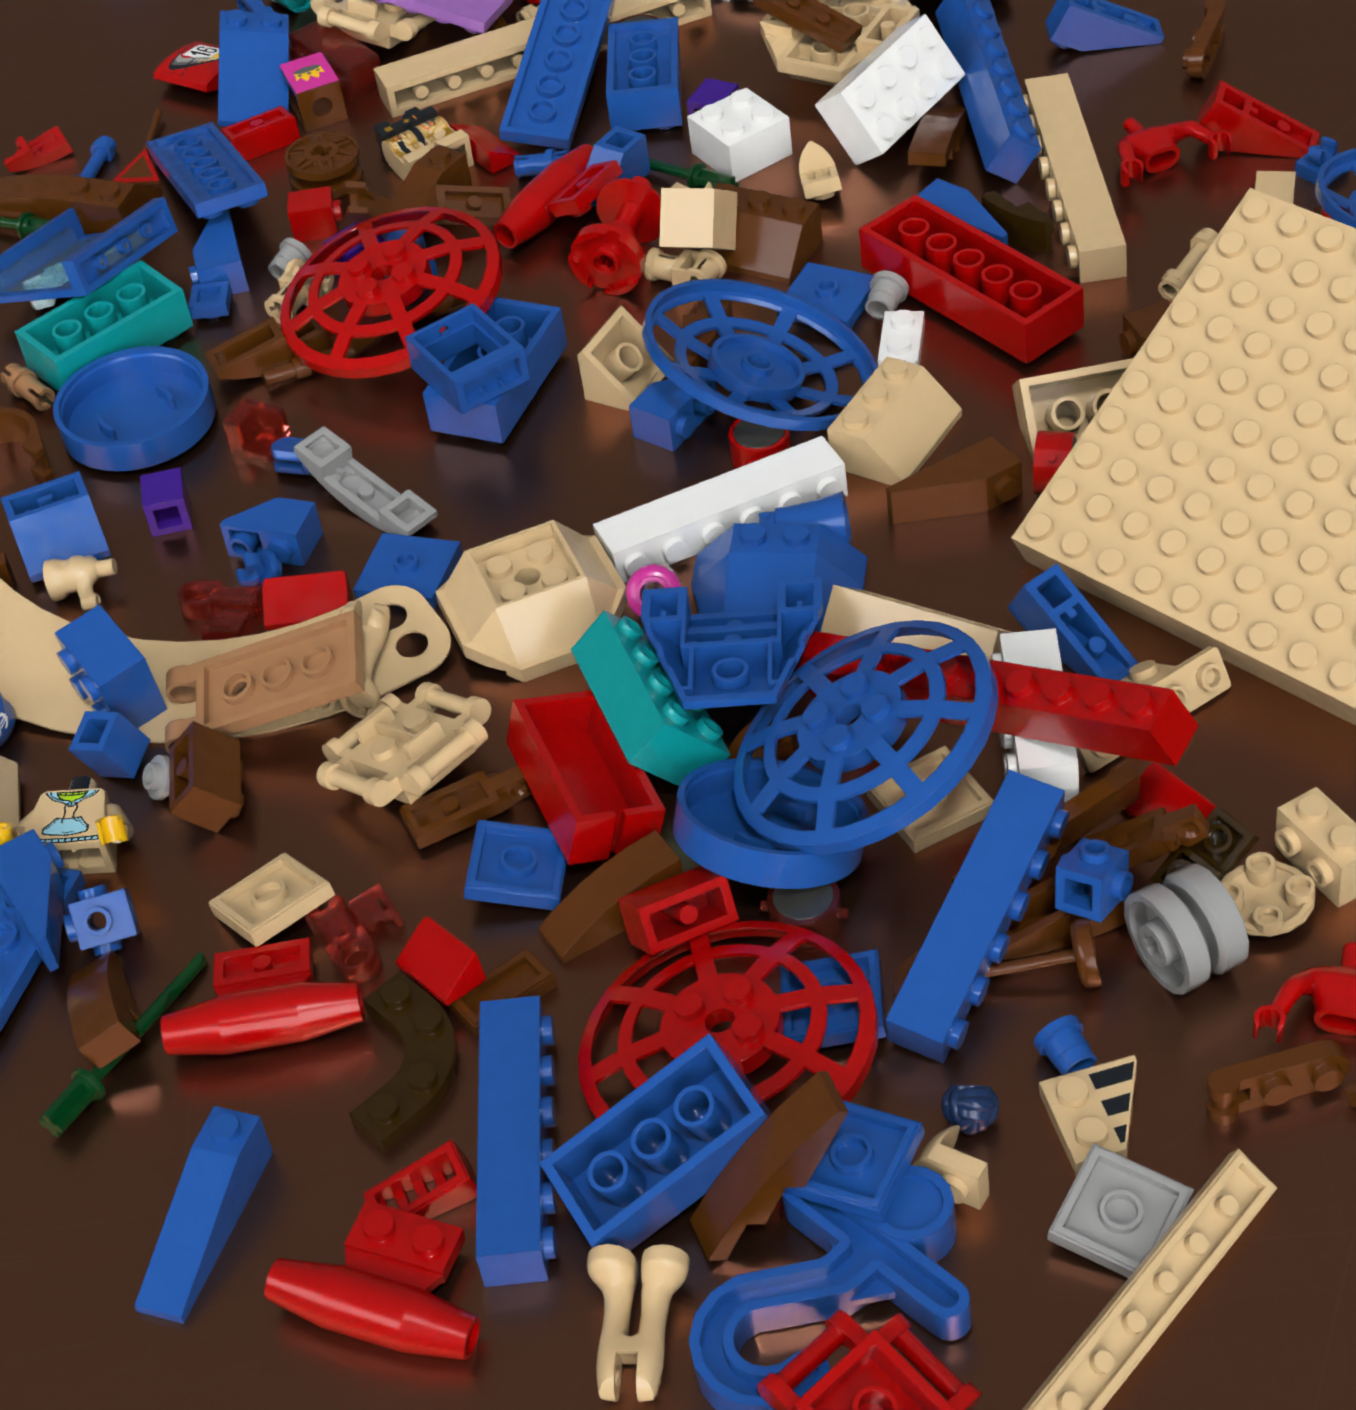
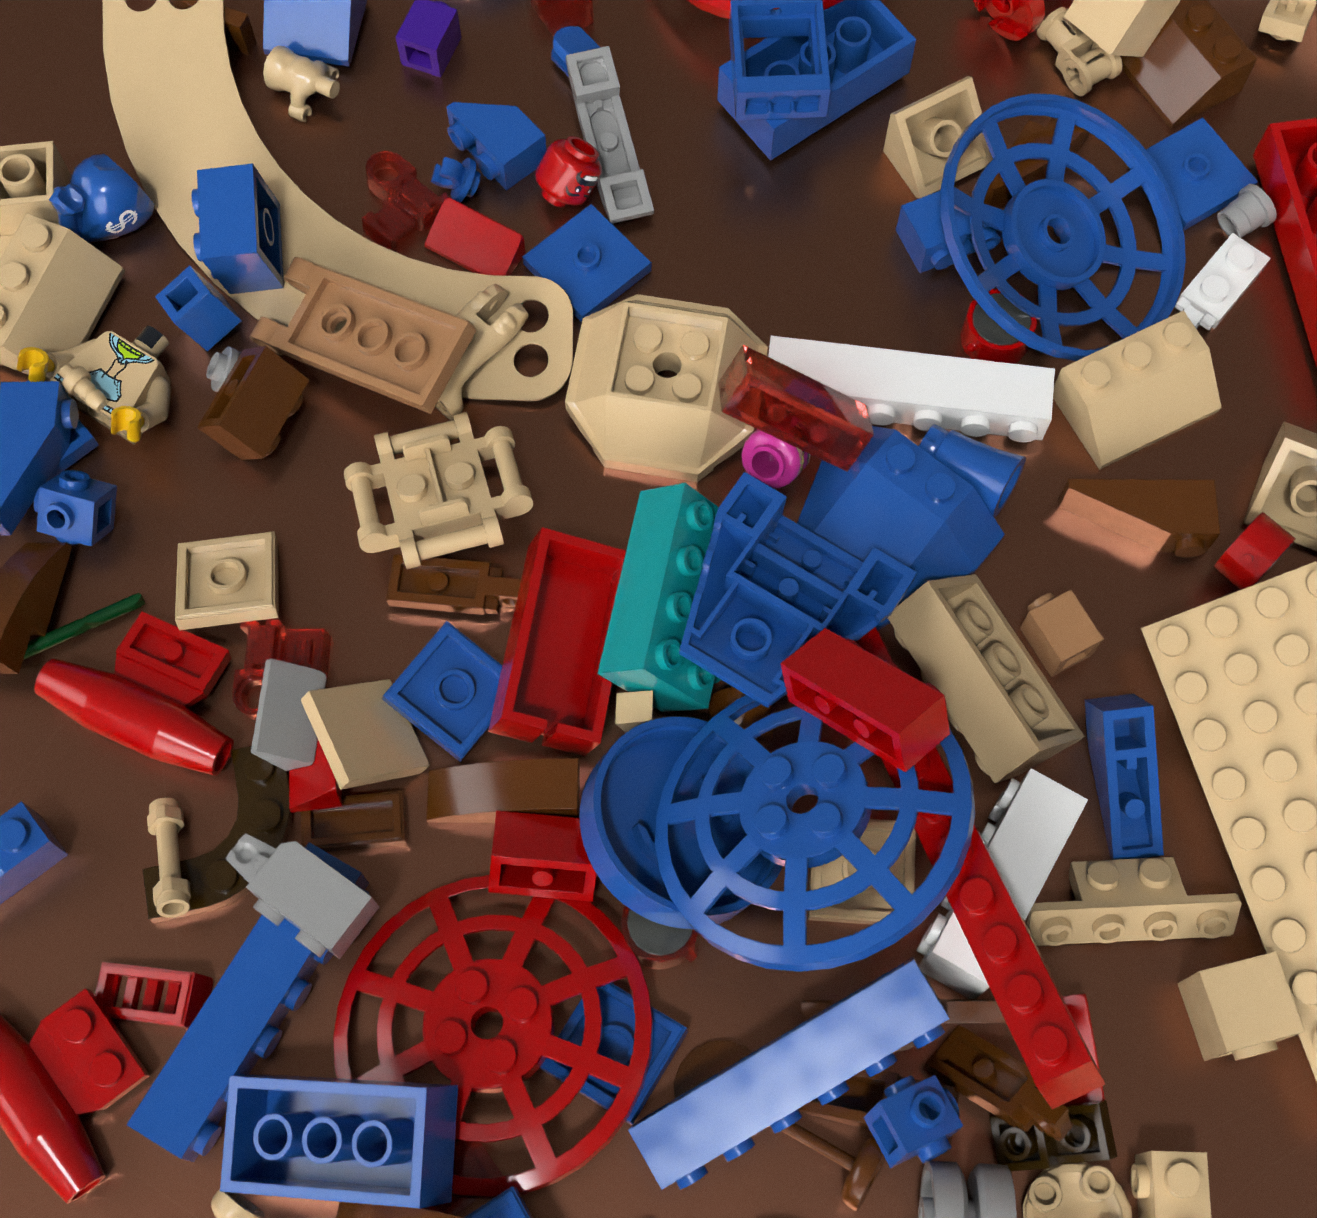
camera: 25 degrees right, 25 degrees up
none -> tan piece [59,364,108,411]
none -> tan bar [147,797,191,918]
none -> light grey hinge [225,833,379,959]
none -> light grey slope [251,658,327,771]
none -> tan tile [301,679,430,790]
none -> red head [535,136,602,207]
none -> tan piece [615,690,653,733]
none -> clear red brick [718,345,874,472]
none -> red brick [780,628,950,772]
none -> medium nougat brick [1020,590,1104,677]
none -> tan head [1177,951,1305,1061]

